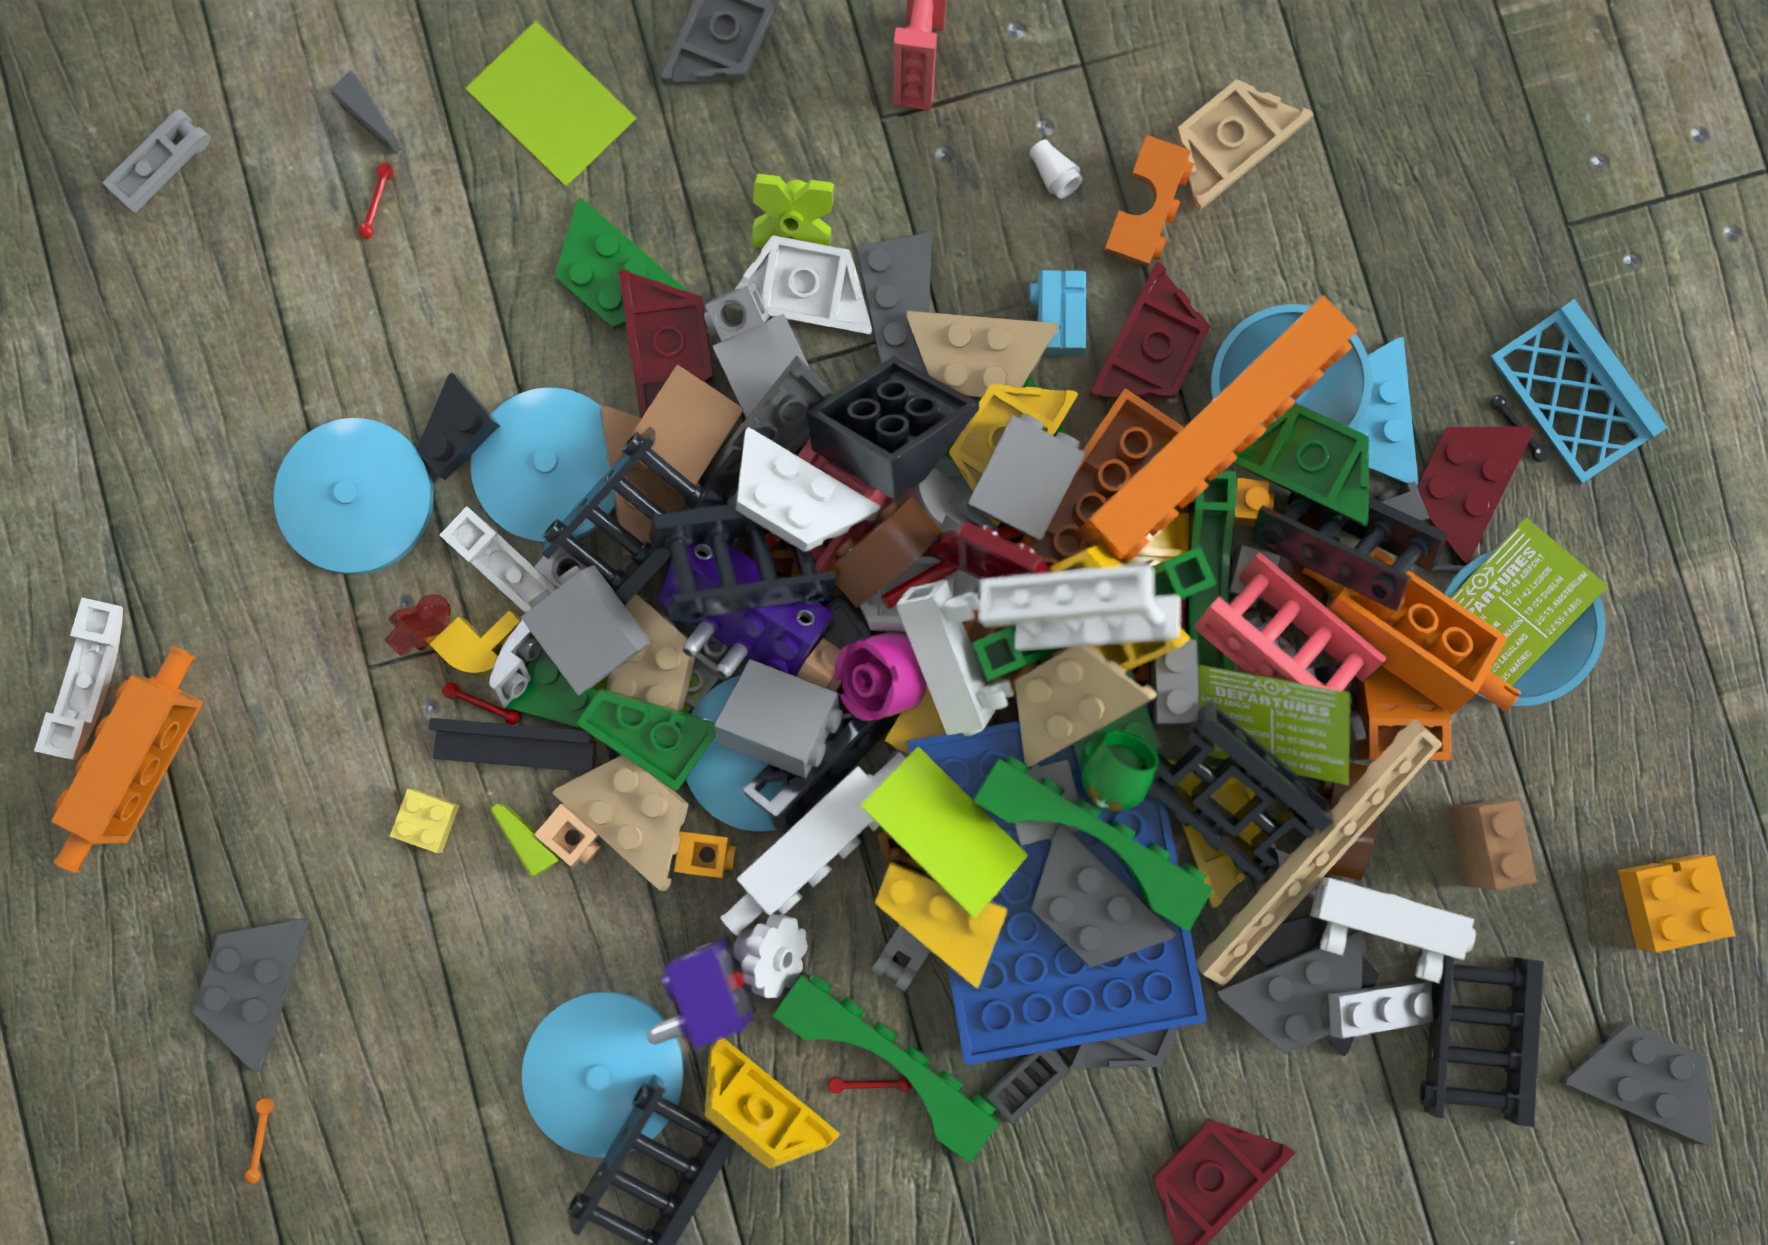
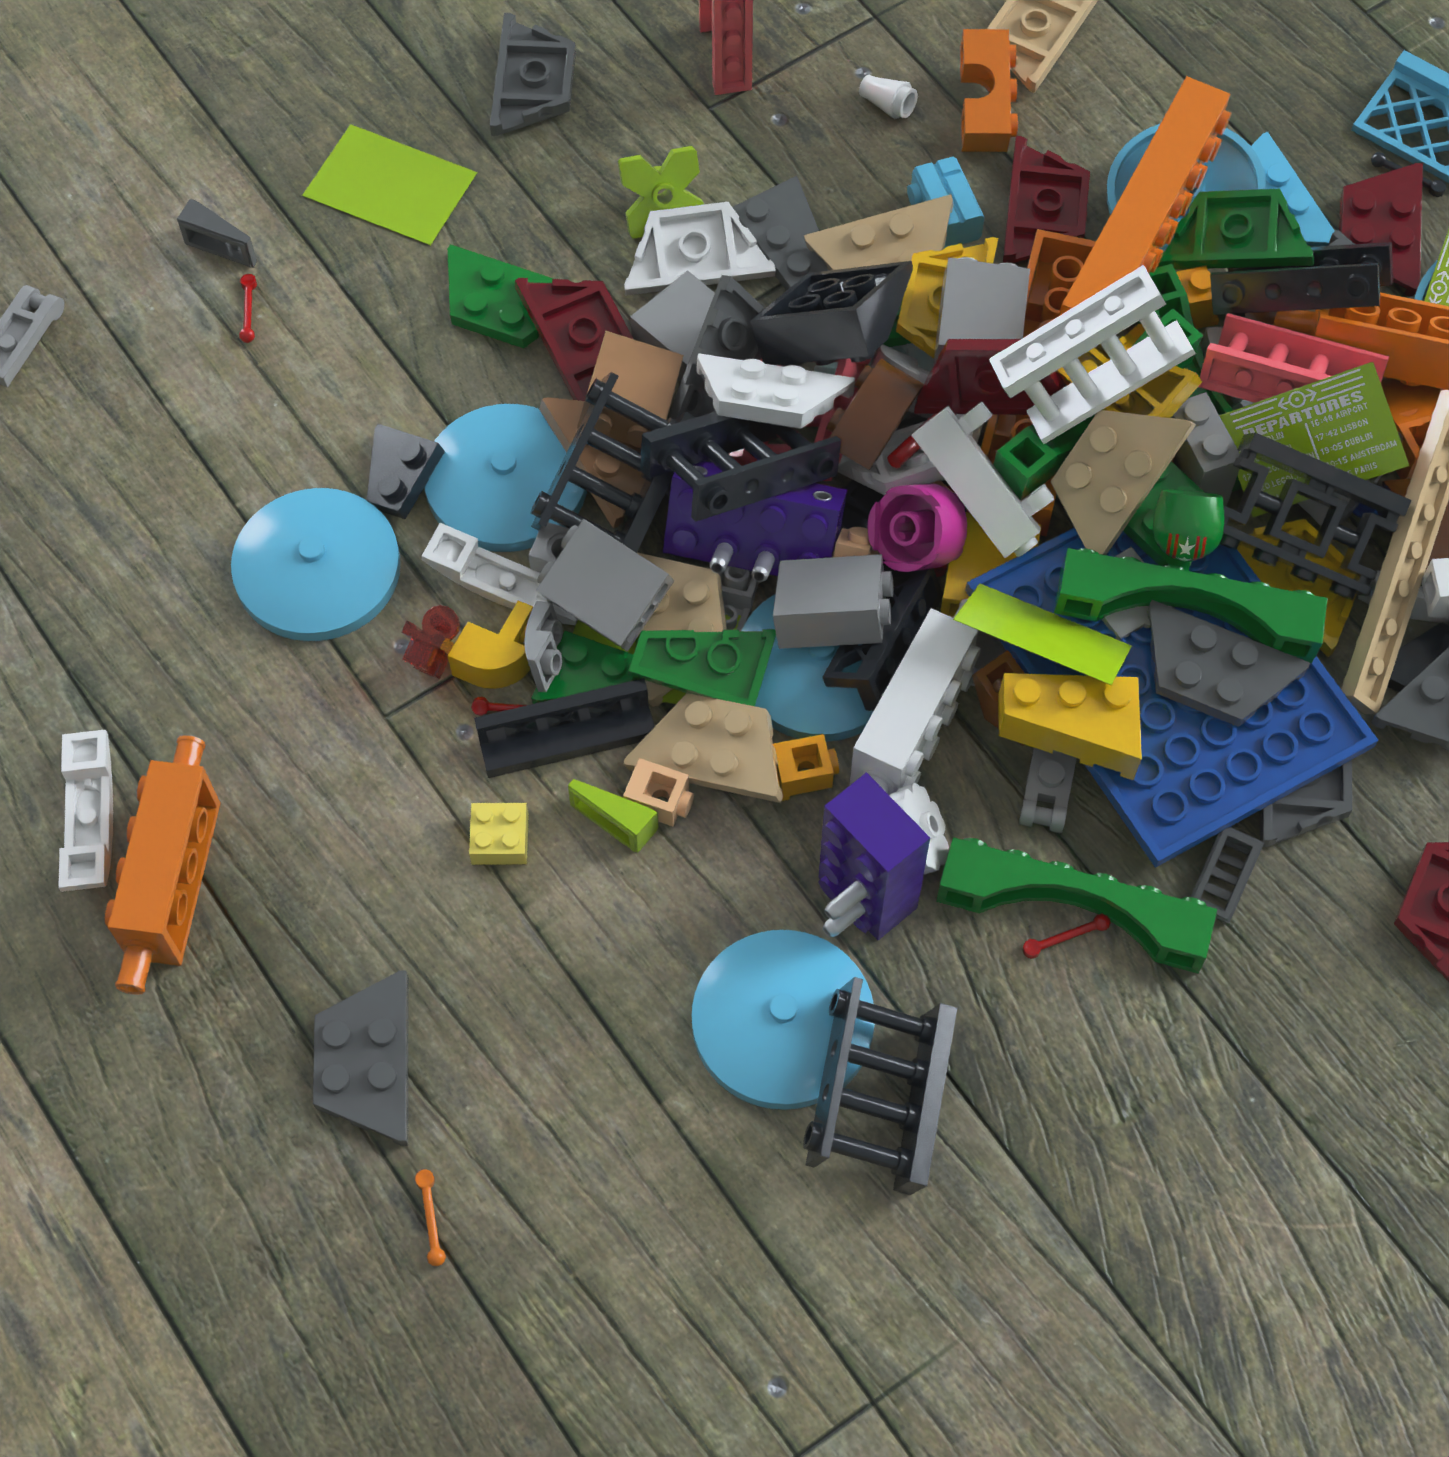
camera: 20 degrees left, 20 degrees down
light grey brick [704,281,770,342] -> none
yellow wing [704,1038,840,1169] -> none

